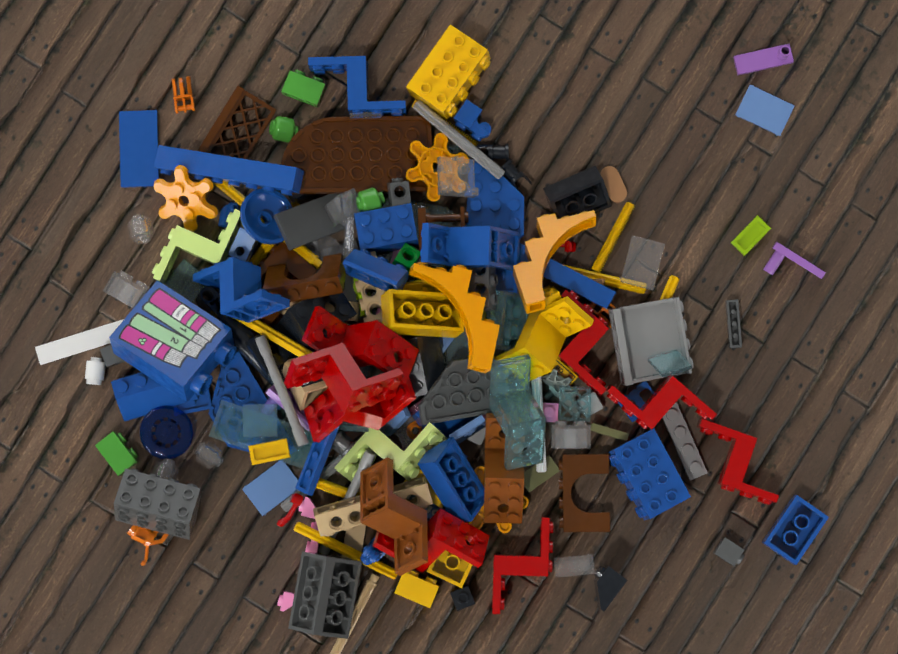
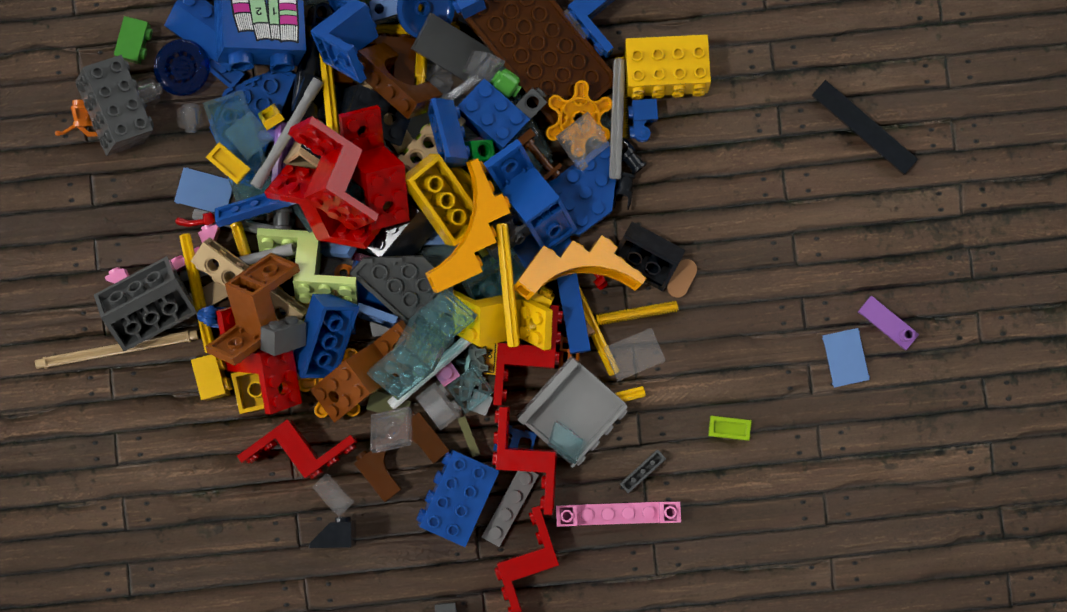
camera: 45 degrees right, 0 degrees up
black brick [450,585,475,611] -> none
medium lavender piece [763,241,826,279] -> none
none -> yellow tile [258,103,285,130]
none -> dark grey brick [261,316,306,356]
none -> clear tile [370,406,412,453]
none -> yellow axle [496,223,520,347]
none -> bright pink slope [556,502,681,527]

